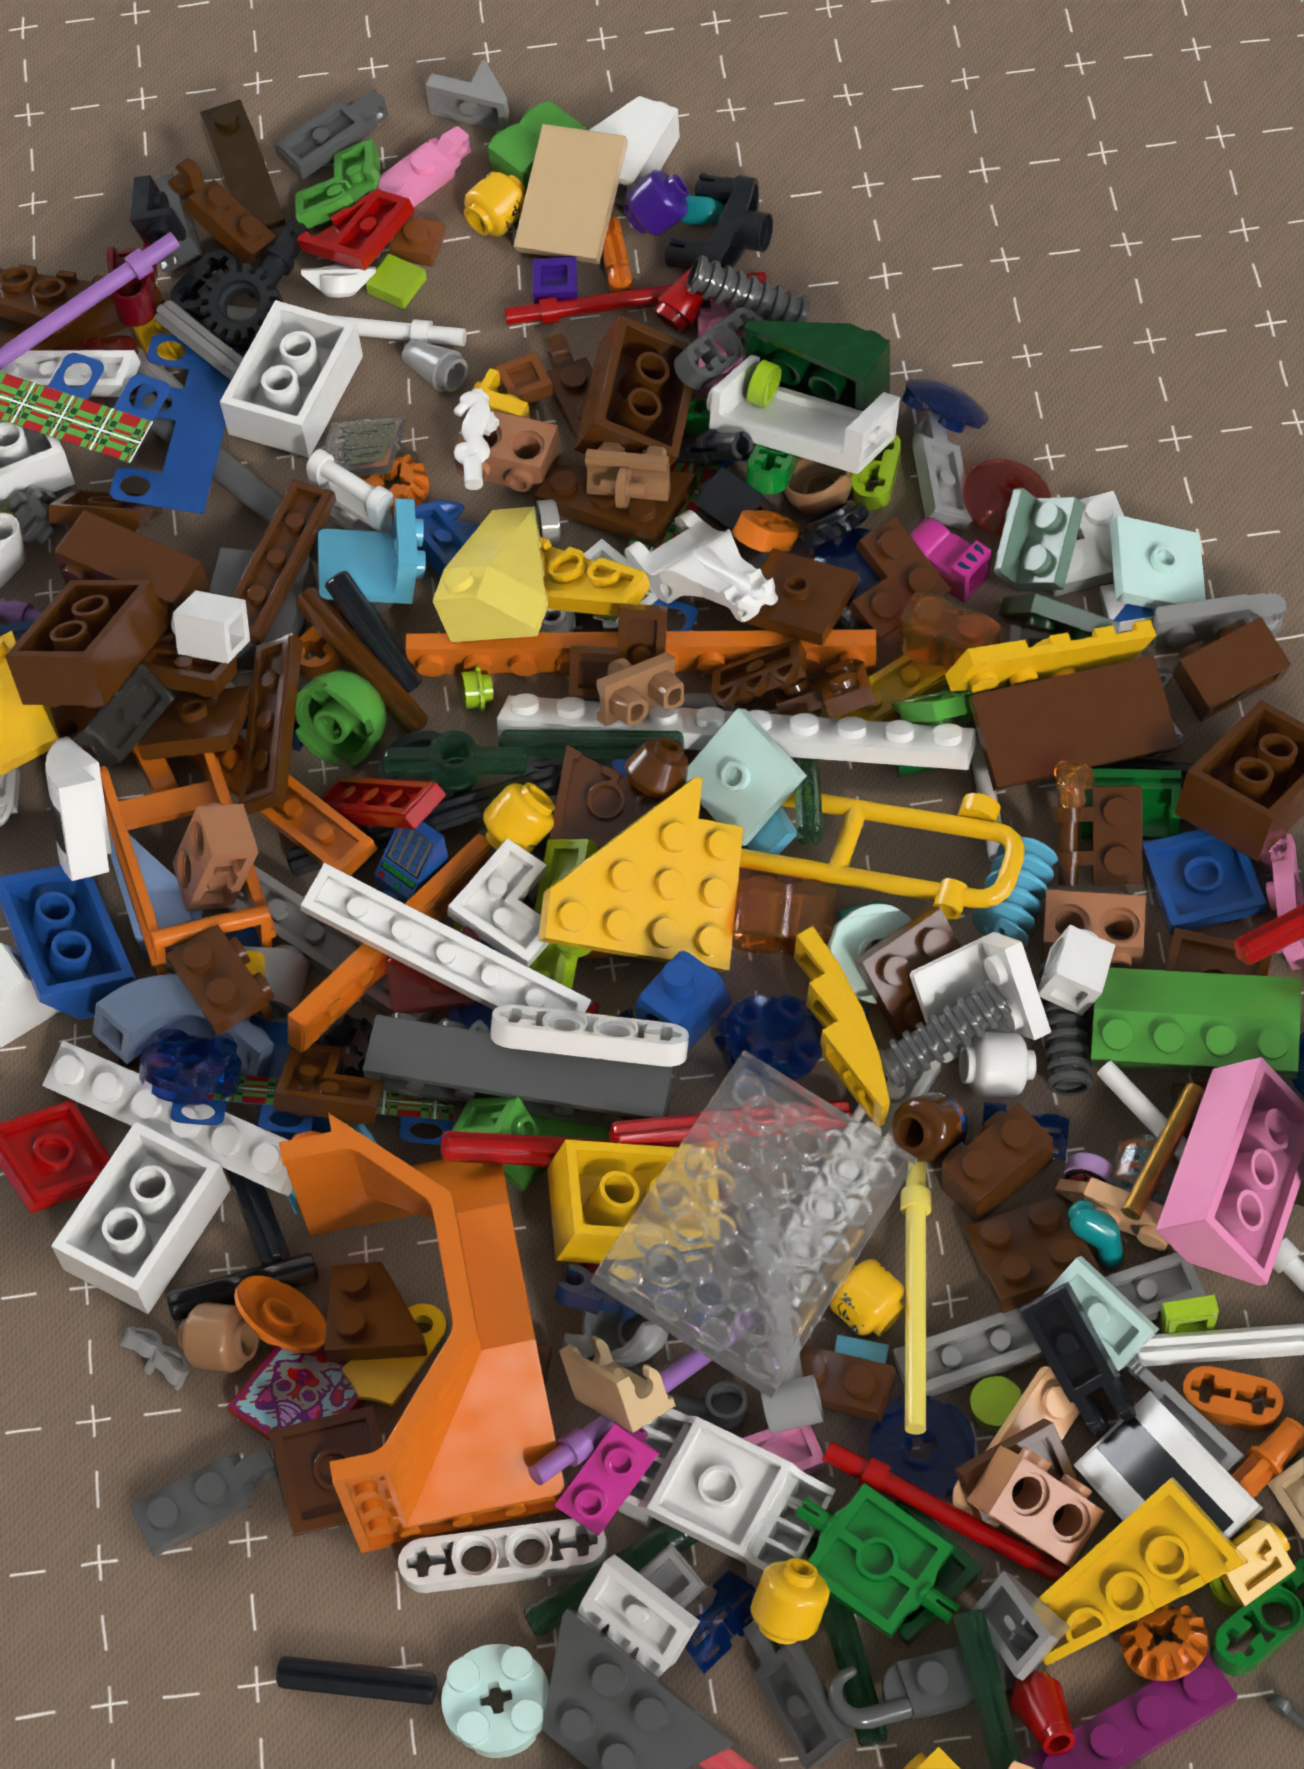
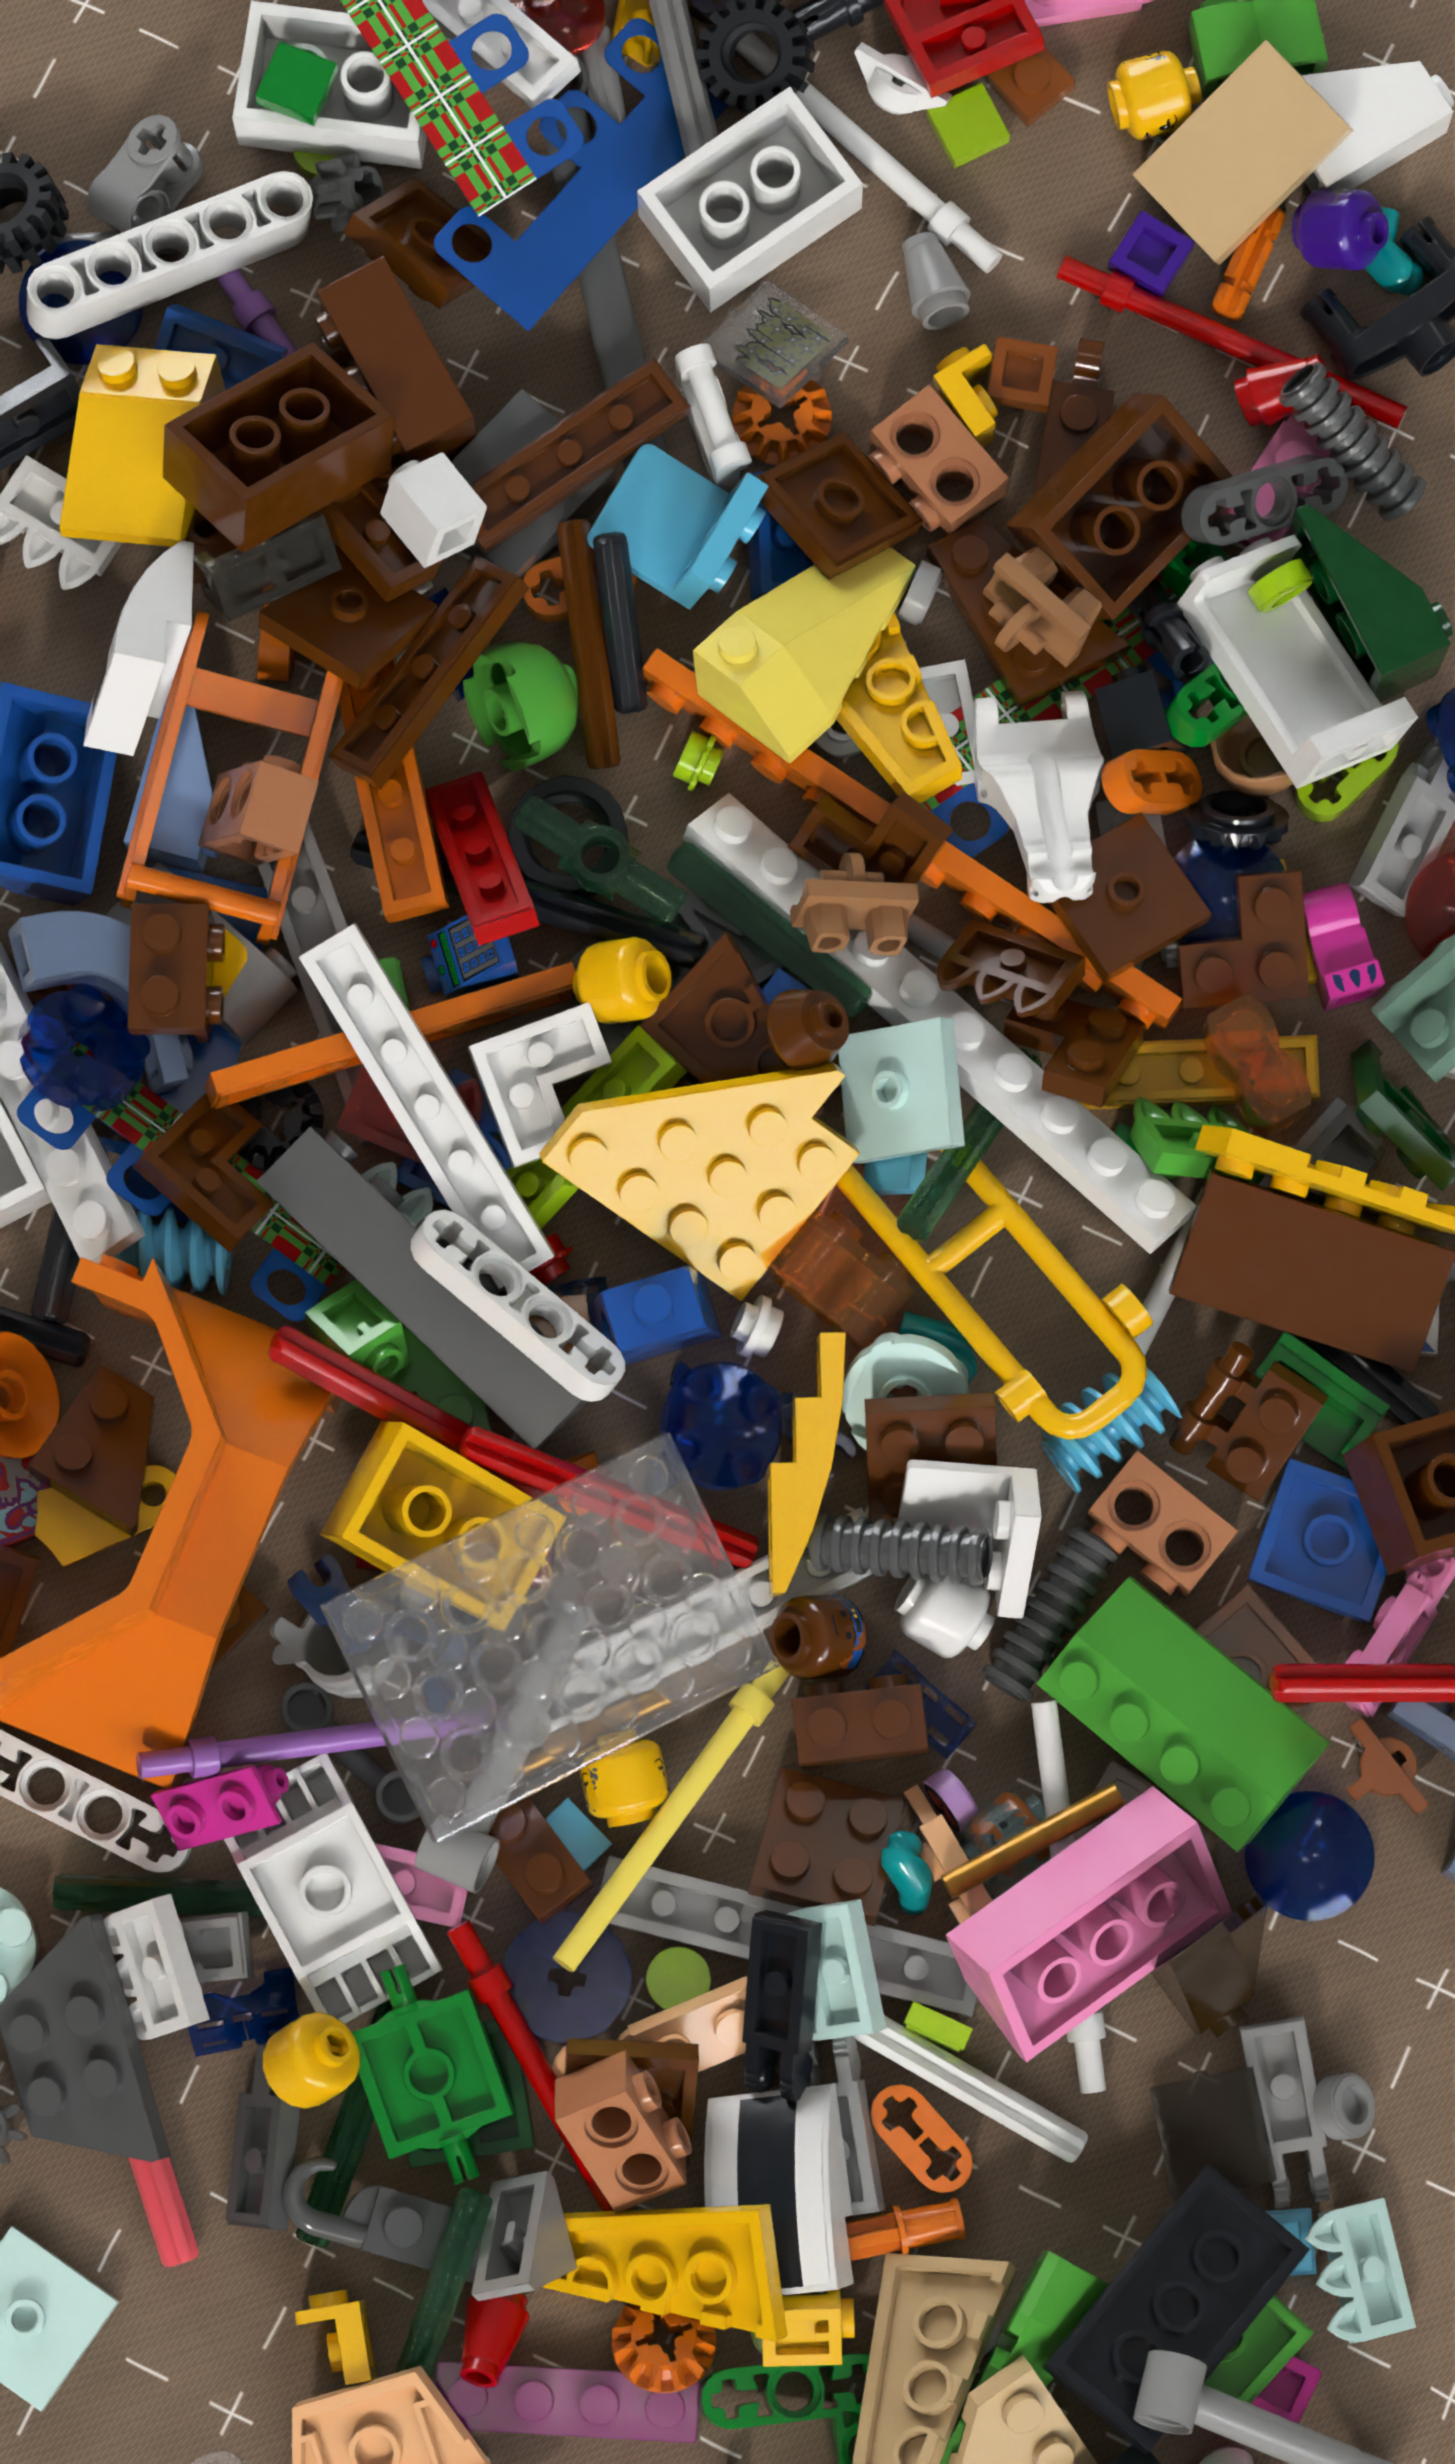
camera: 30 degrees right, 20 degrees up
white animal [454,388,499,490] -> none
tan hinge [559,1336,676,1433] -> none
white brick [1038,925,1115,1016] -> none
clear orange arm [1054,761,1095,807] -> none
none -> white plate [730,1295,784,1358]
none -> reddish brown plate [756,431,923,580]

